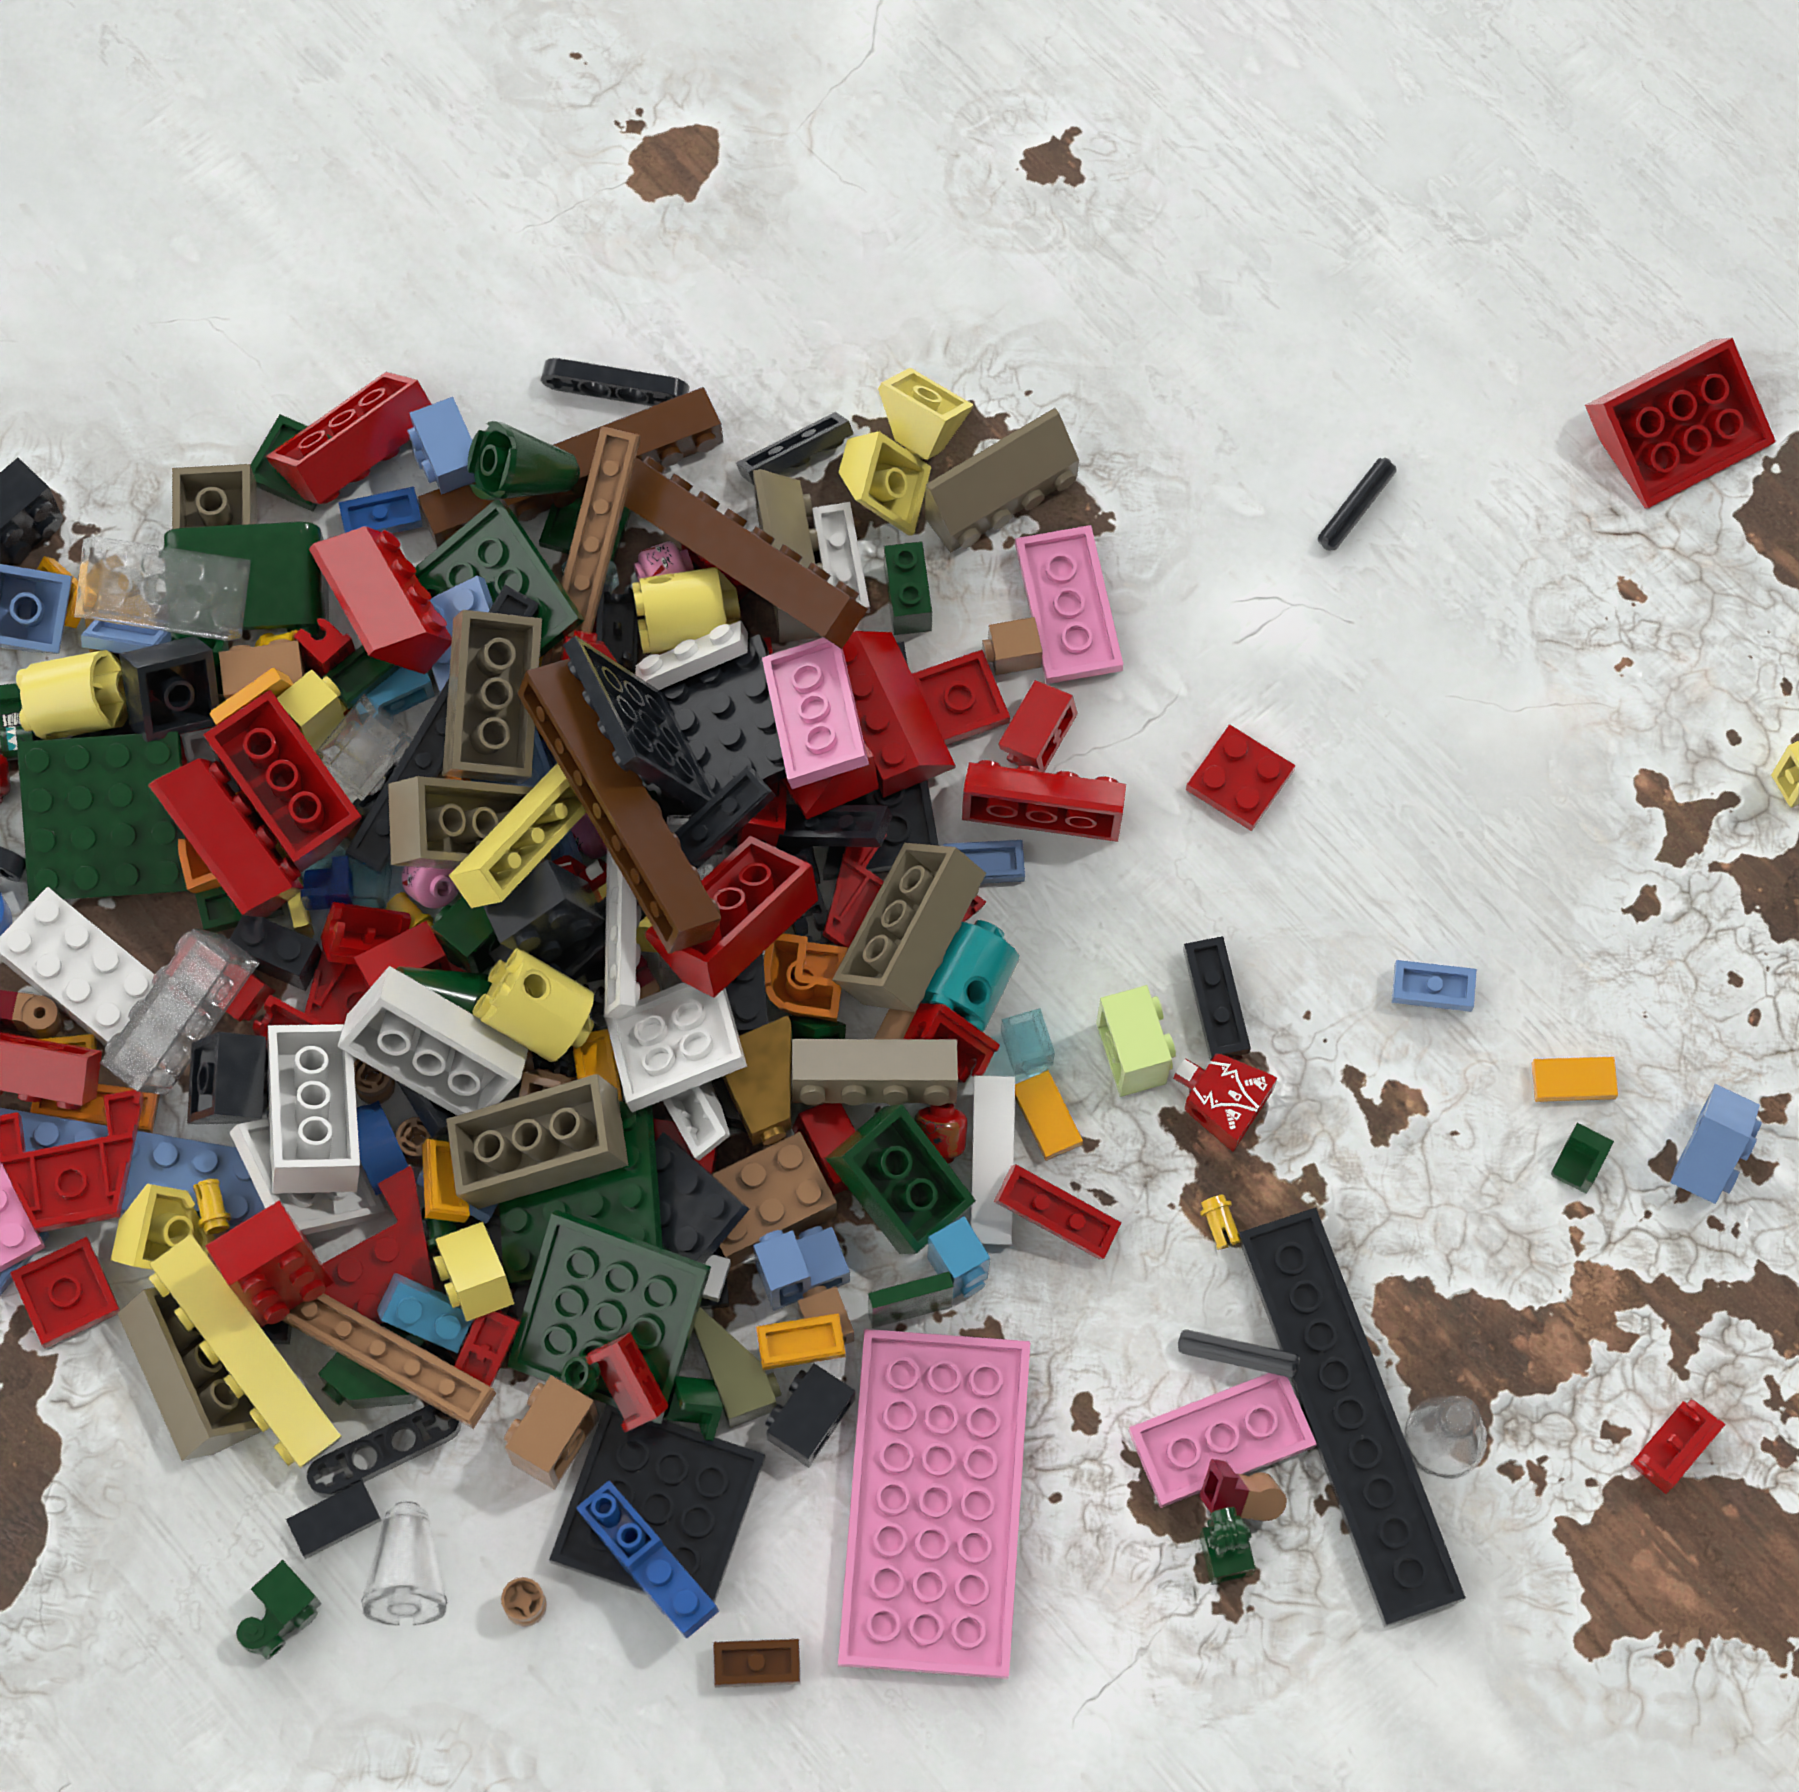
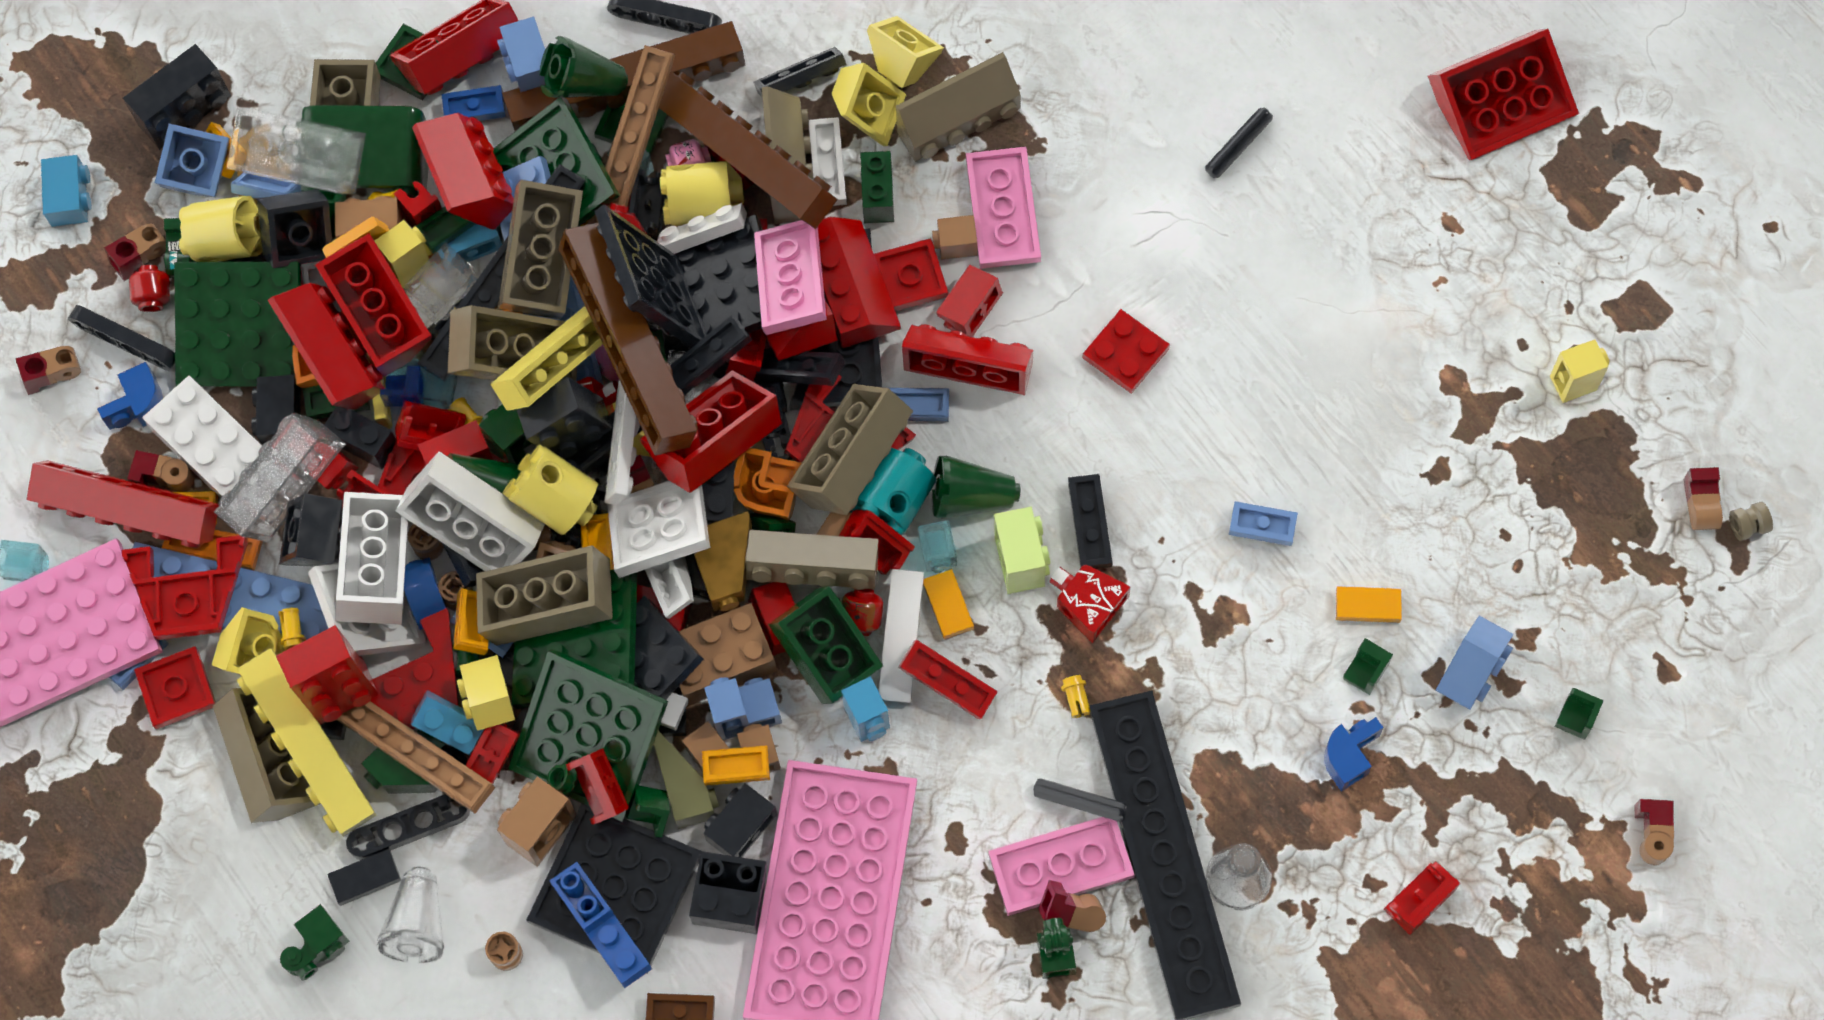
camera: 10 degrees right, 0 degrees up
bright pink head [402,866,459,909] -> none
dark green tile [868,1271,954,1328] -> none
none -> black brick [251,375,301,447]
none -> medium nougat brick [682,721,729,772]
none -> black slope [689,851,767,934]
none -> dark green cone [931,455,1021,519]
none -> blue brick [1324,717,1384,792]

